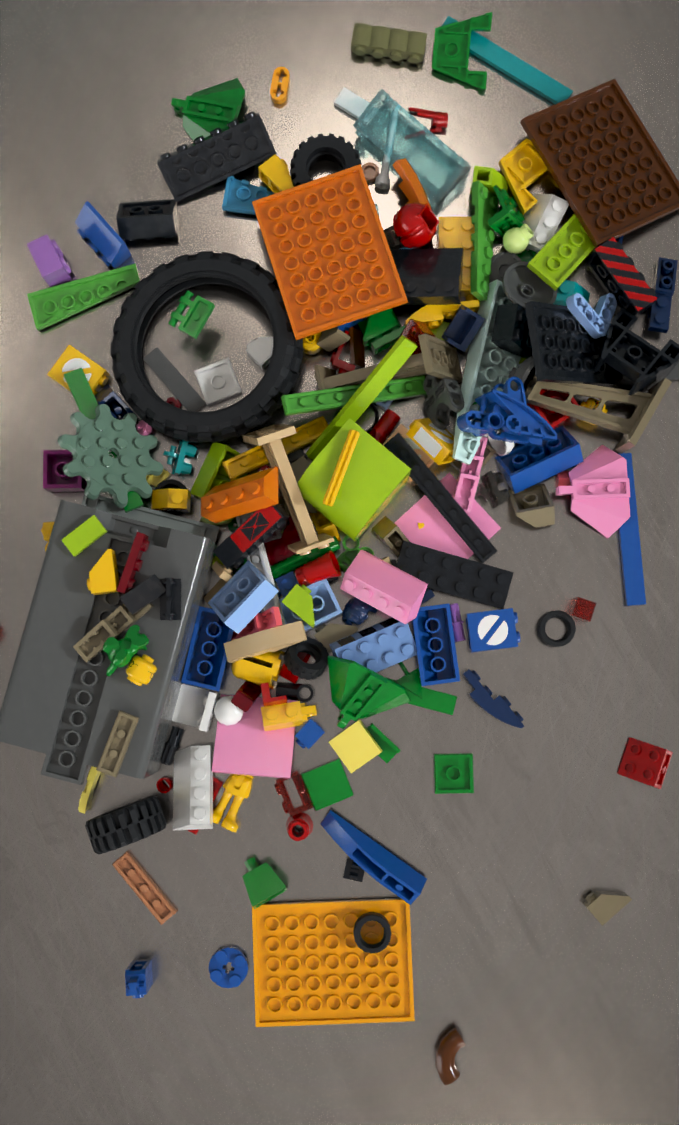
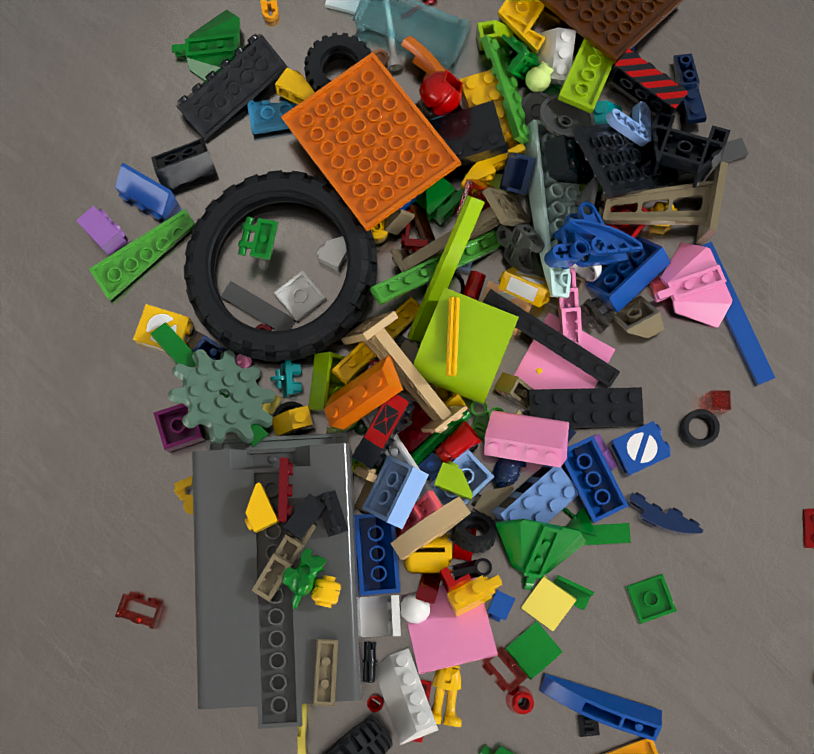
camera: 25 degrees left, 5 degrees down
lime tile [61,515,108,557] -> none

